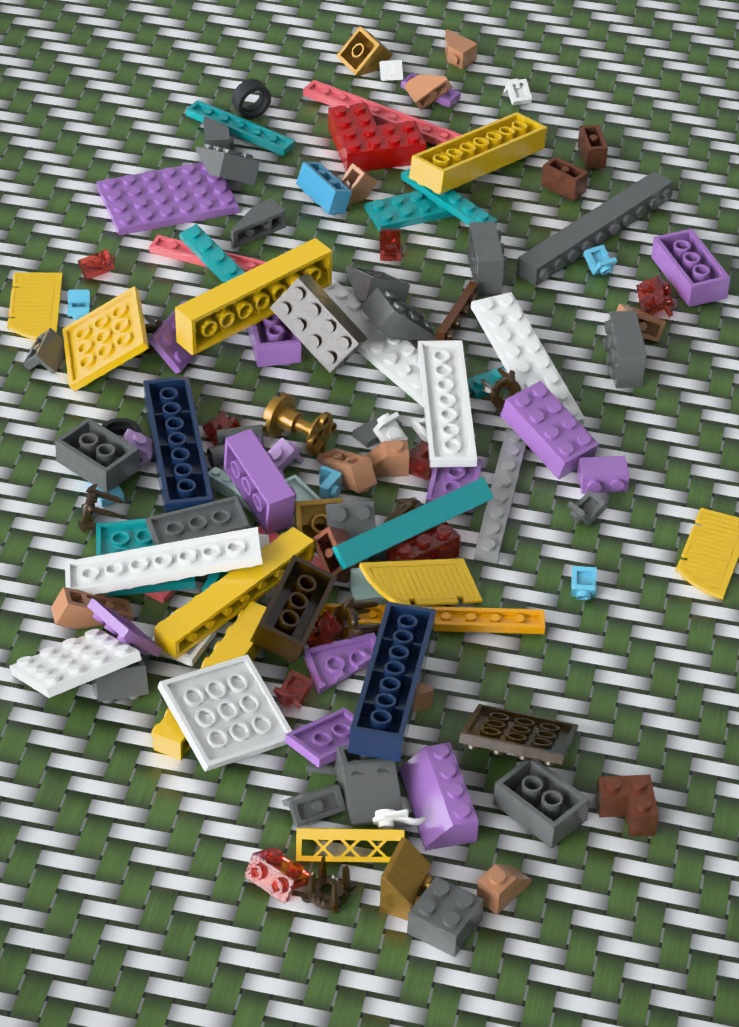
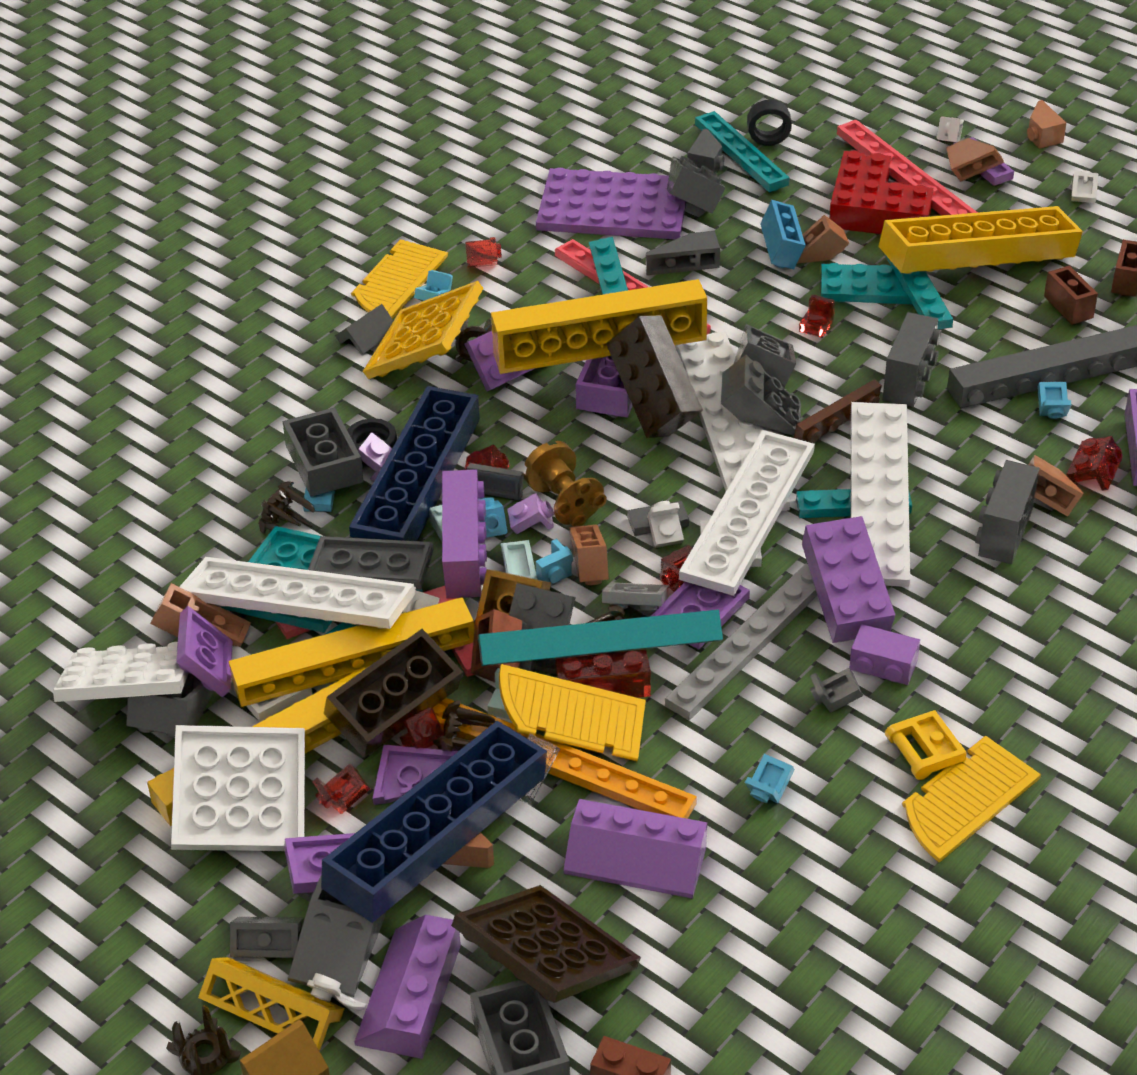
camera: 30 degrees right, 0 degrees up
clear red bracket [245,847,310,903] -> none
pearl gold slope [336,26,393,77] -> none
nougat slope [365,440,409,477] -> none
dark brown piece [481,368,521,415] -> none
none -> medium lavender slope [564,799,707,899]
none -> light grey plate [602,582,669,610]
none -> yellow plate [885,710,967,780]

